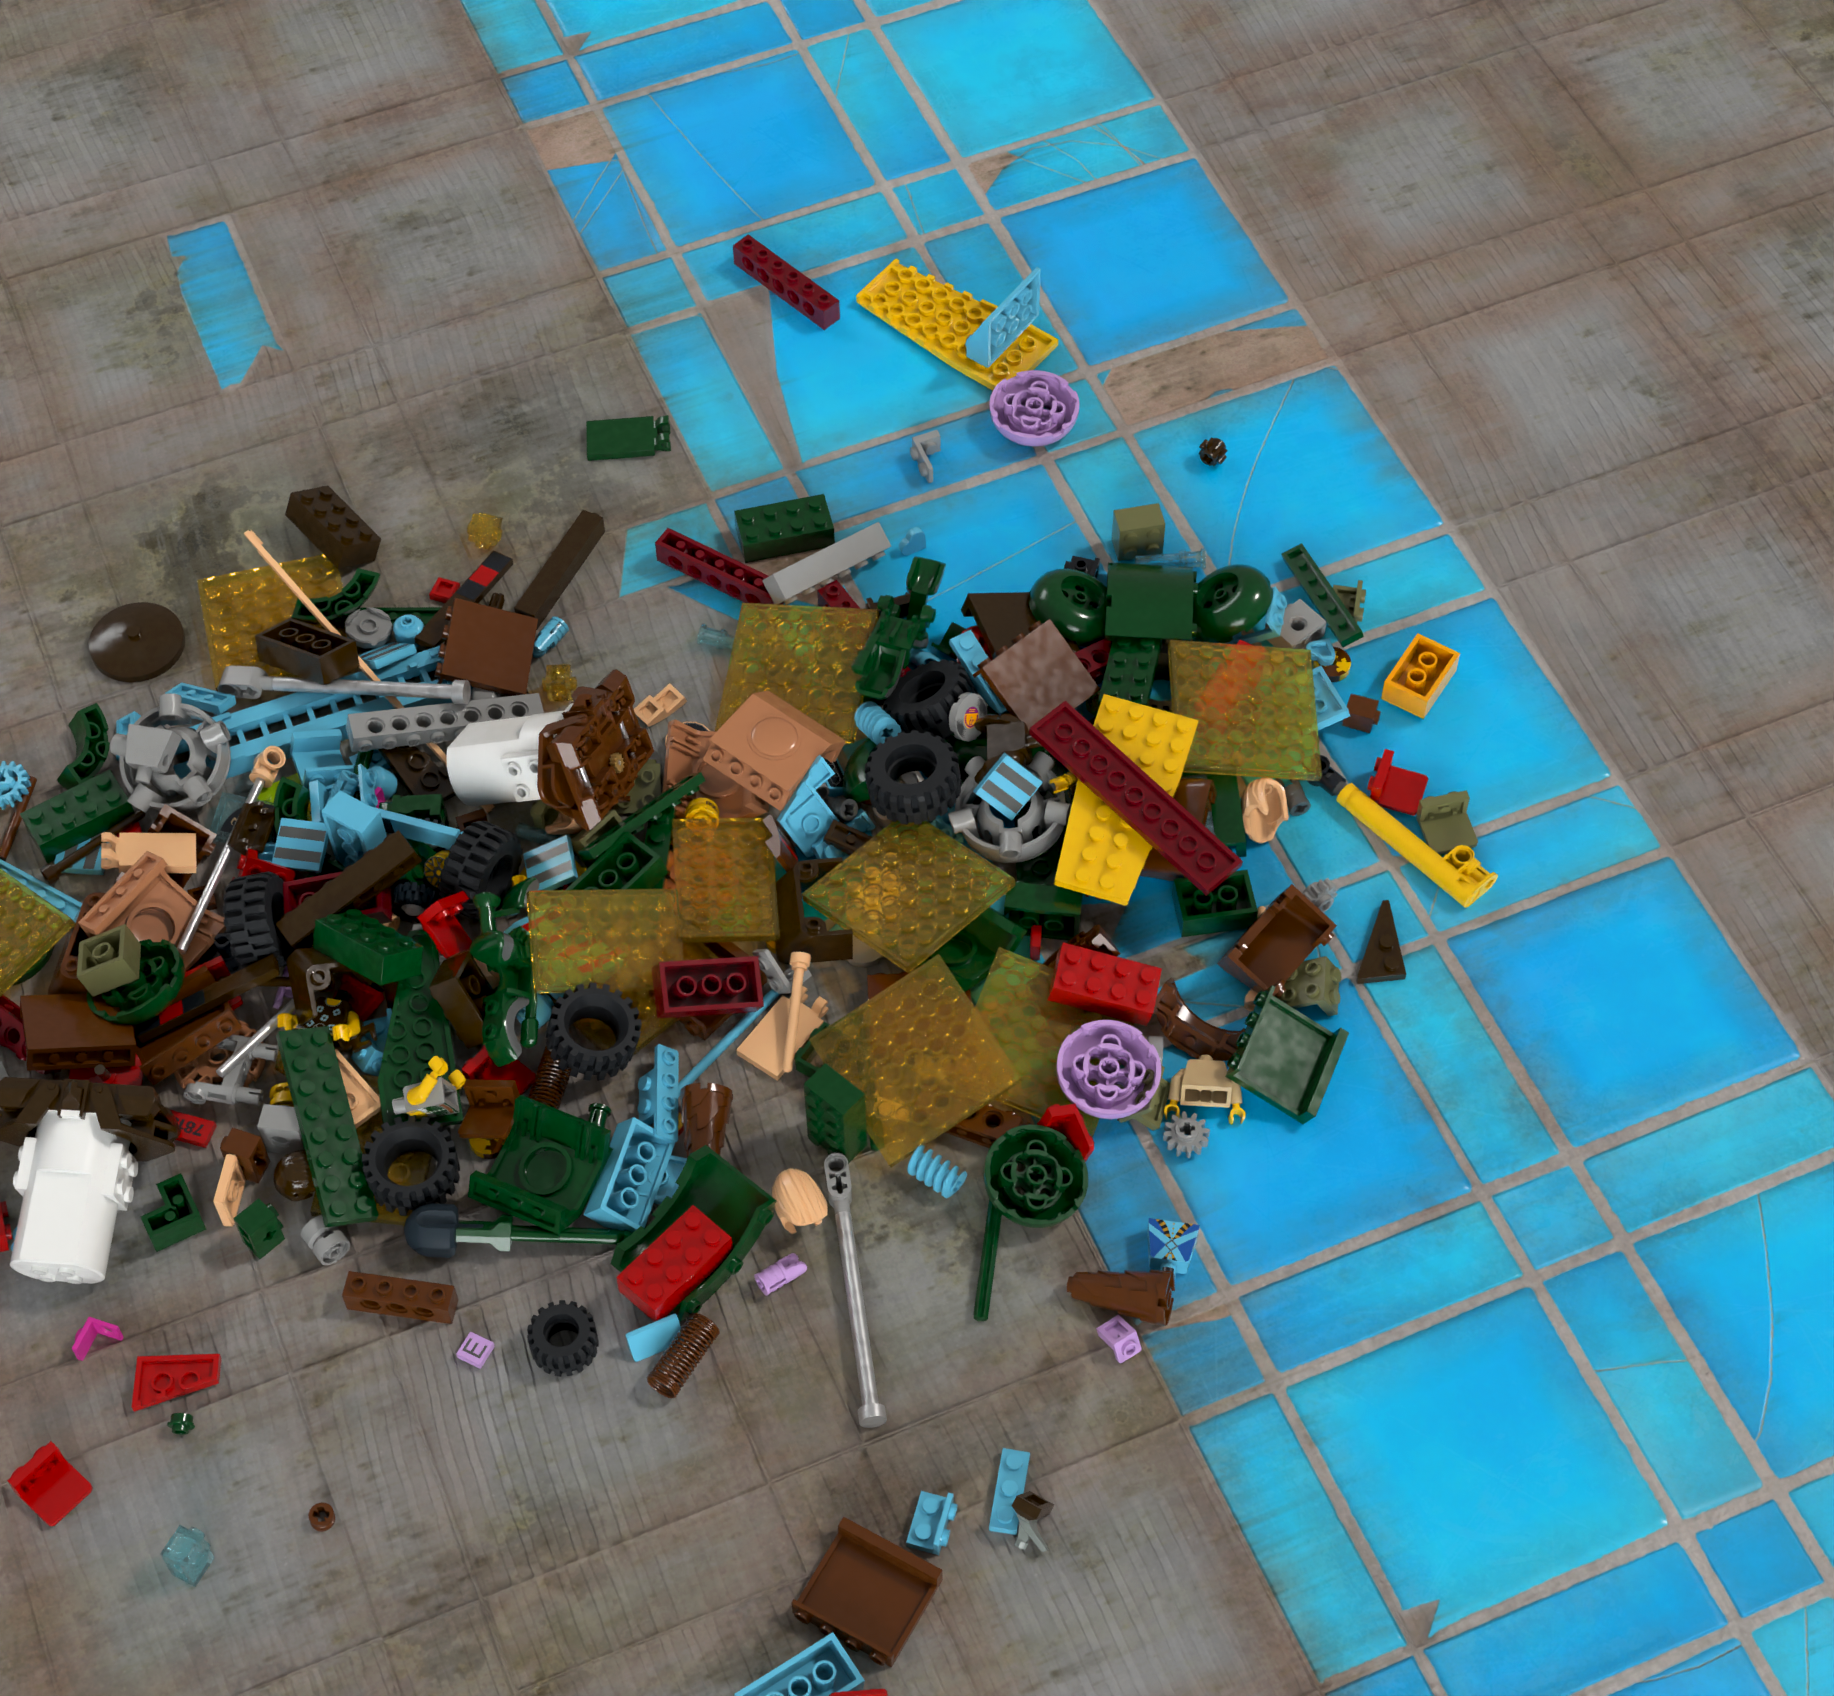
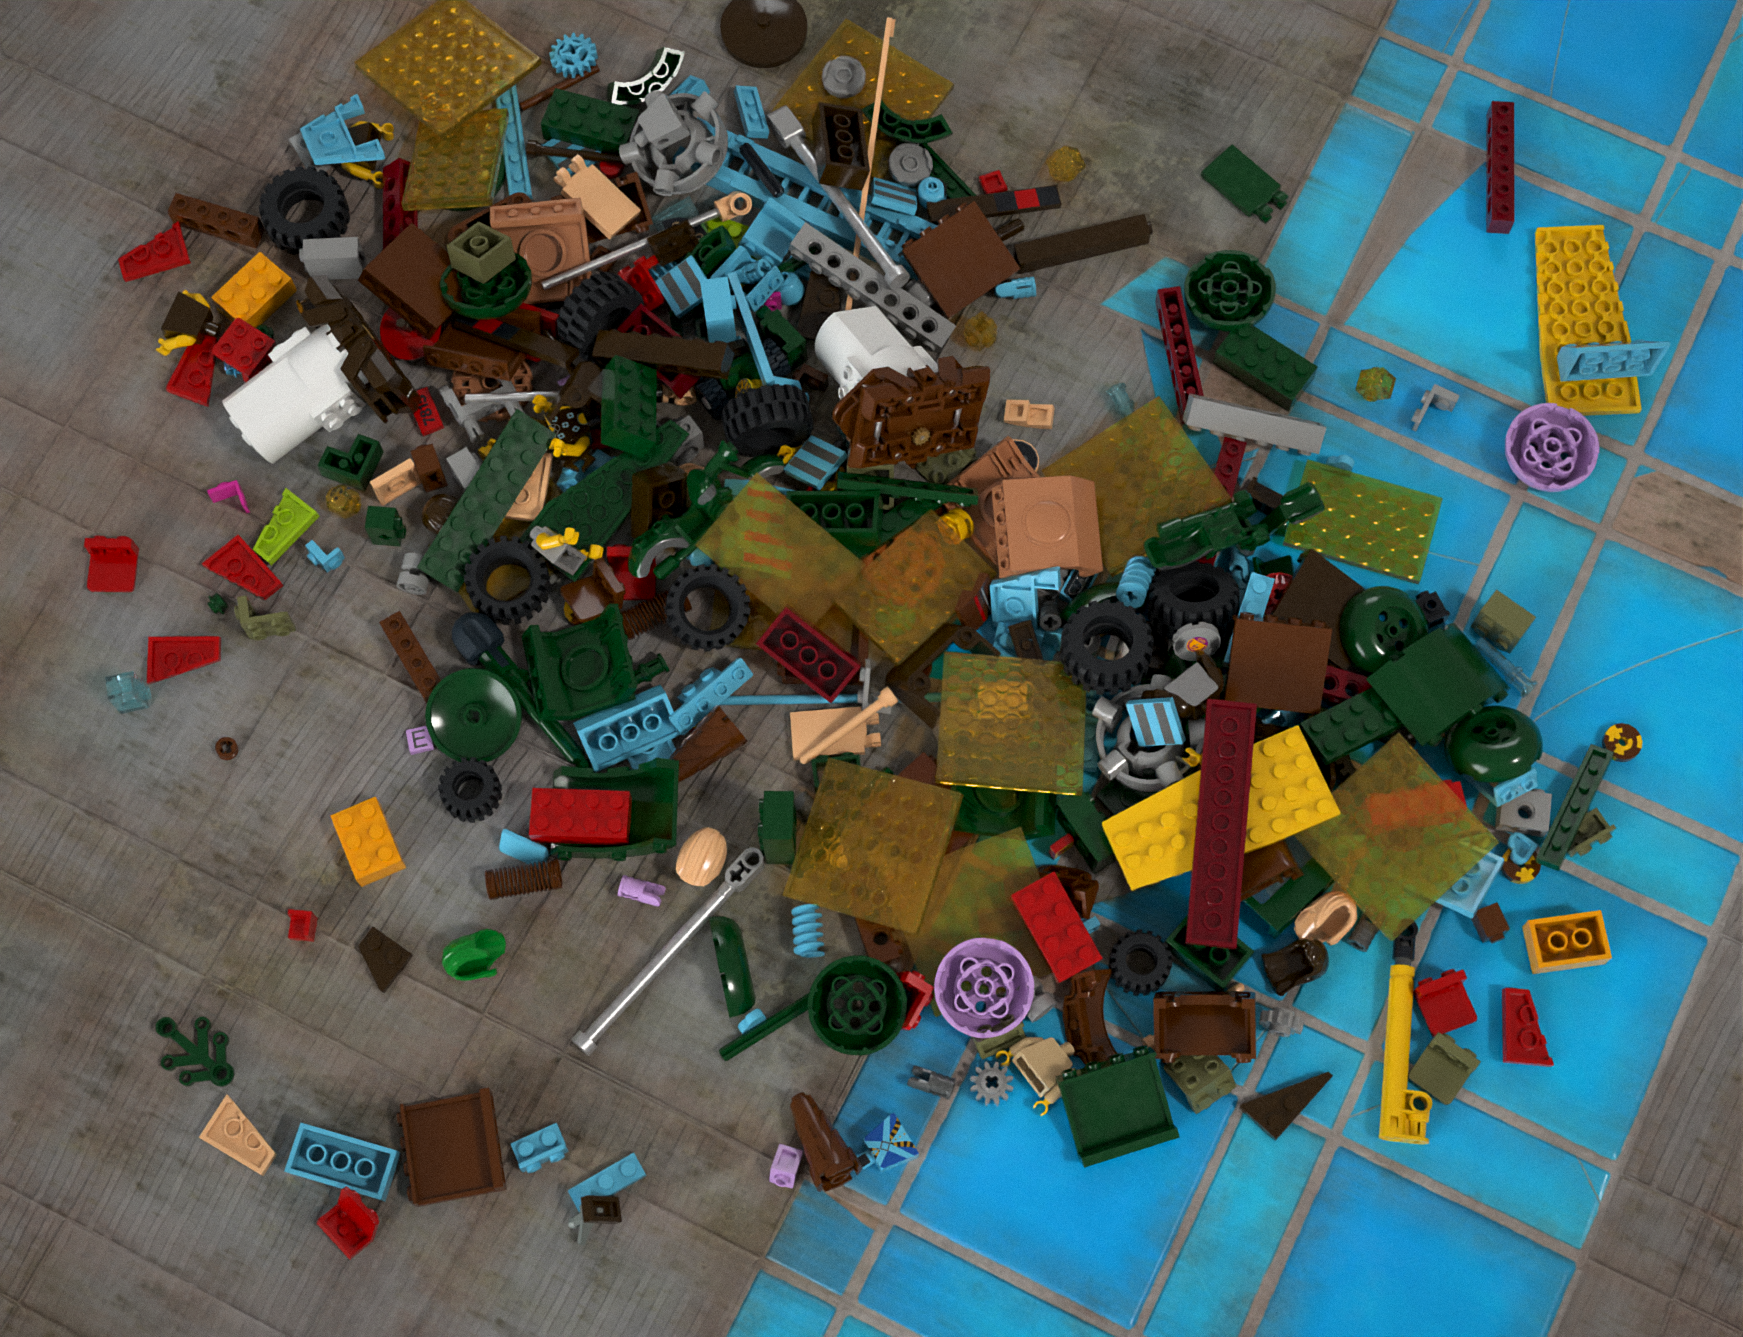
camera: 50 degrees right, 15 degrees up
dark brown brick [285,486,381,569] -> none
red bracket [417,891,472,959] -> none
dark brown gear [1199,437,1227,466] -> none
none -> red wing [147,636,221,685]
none -> olive bracket [234,596,296,640]
none -> lime wing [253,488,320,566]
none -> red panel [287,909,318,942]
none -> medium azure bracket [305,540,345,573]
none -> clear yellow head [326,485,361,519]
none -> light orange brick [330,796,406,887]
none -> dark brown wing [358,927,413,993]
none -> dark green dish [425,668,522,762]
none -> green hair [442,929,506,981]
none -> dark green brick [709,916,756,1018]
none -> medium azure tile [738,1009,766,1034]
none -> black axle [739,143,784,198]
none -> light grey tile [822,56,866,98]
none -> dark grey hinge [907,1065,956,1100]
none -> black tyre [1108,929,1173,996]
none -> dark green brick [1184,250,1276,332]
none -> dark brown piece [1261,937,1329,996]
none -> clear yellow plate [1283,459,1443,585]
none -> clear yellow brick [1355,367,1396,402]
none -> red wing [1502,988,1554,1067]
none -> reddish brown piece [1602,723,1642,762]

